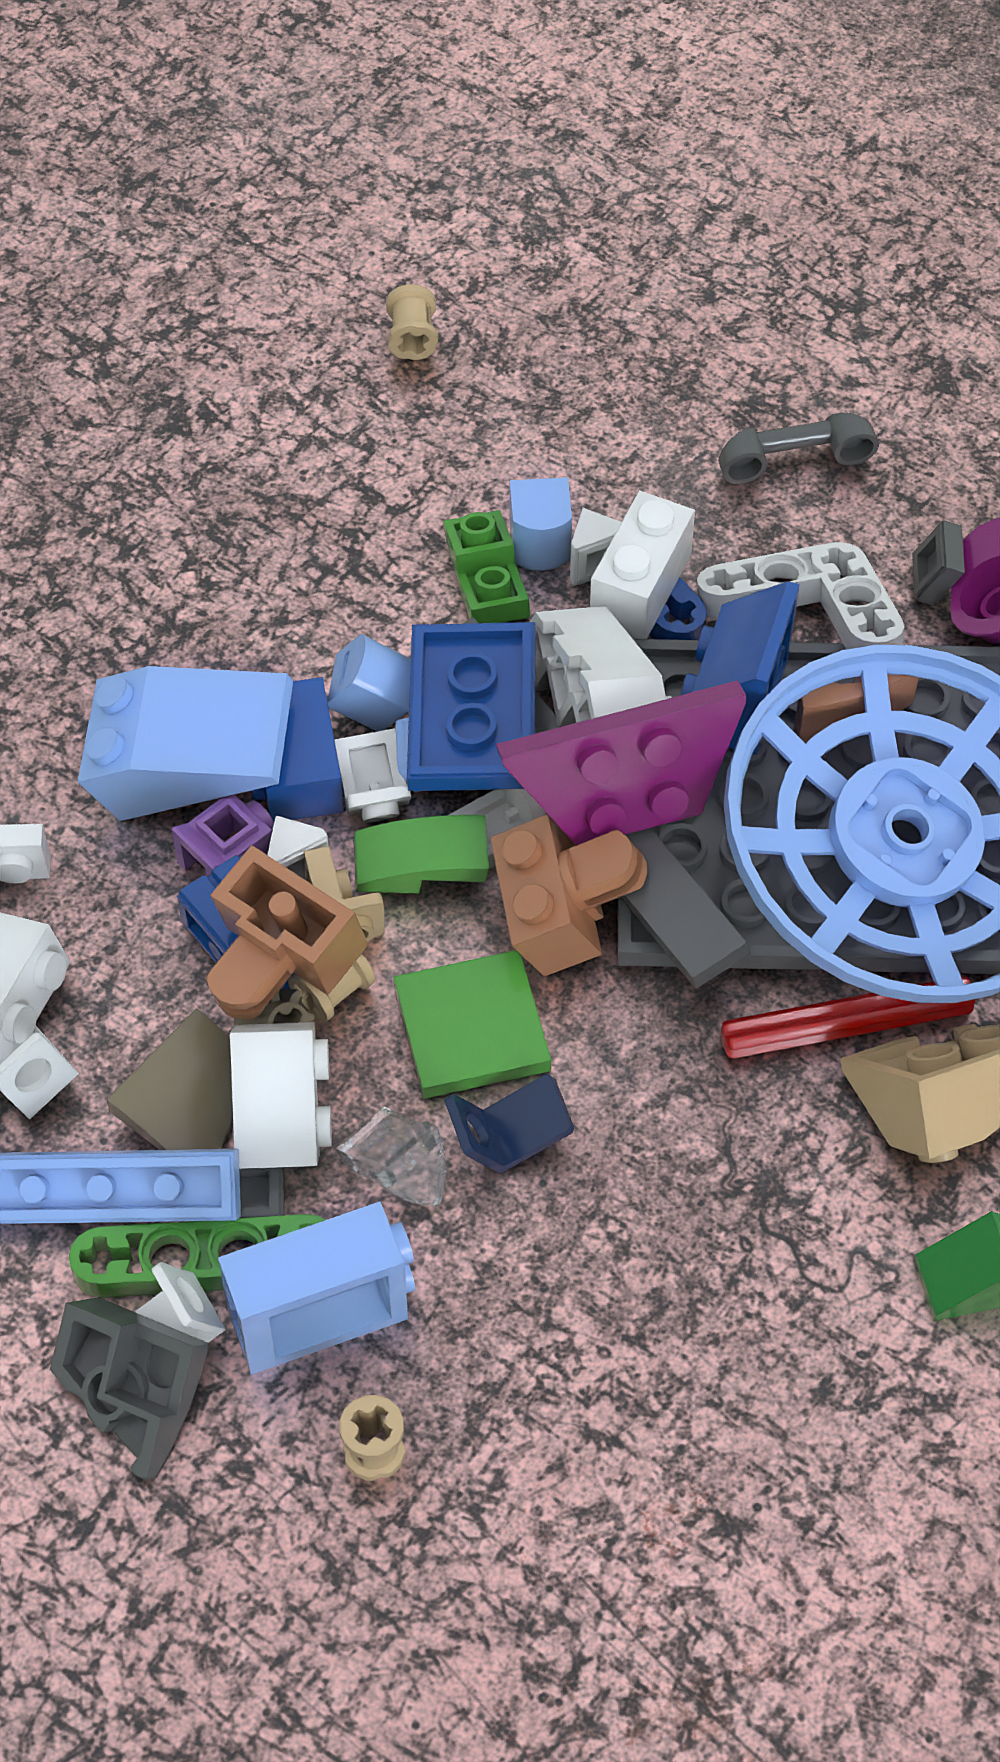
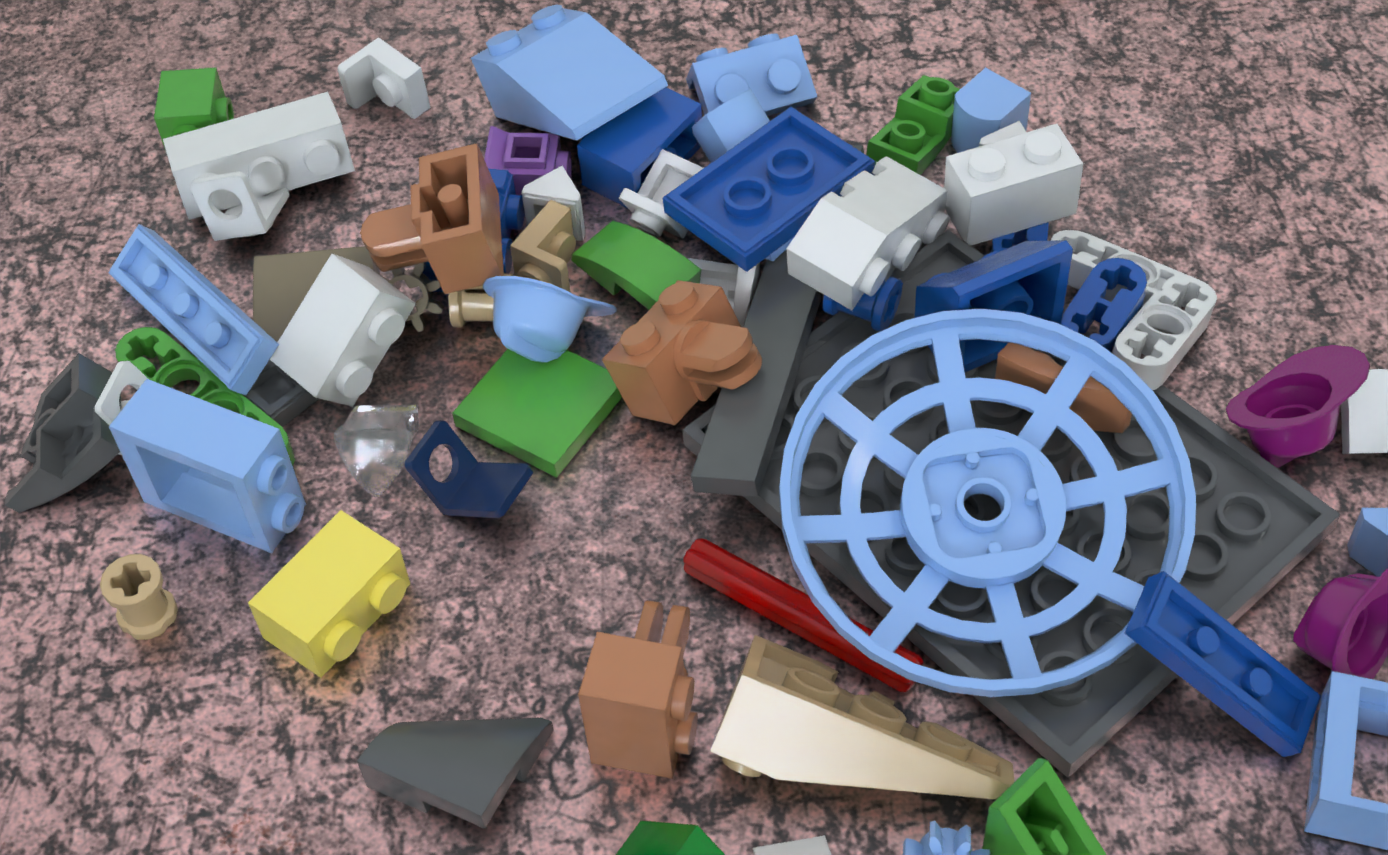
camera: 50 degrees right, 5 degrees down
magenta wing [496,680,746,845] -> none
dark grey bar [718,412,879,484] -> none
dark grey tile [912,520,965,606] -> none
none -> light yellow brick [248,510,410,678]
none -> dark grey slope [357,717,554,829]
none -> light blue piece [483,276,617,363]
none -> nougat brick [578,600,698,779]
none -> light blue bracket [686,33,818,116]
none -> blue beam [1061,258,1147,353]

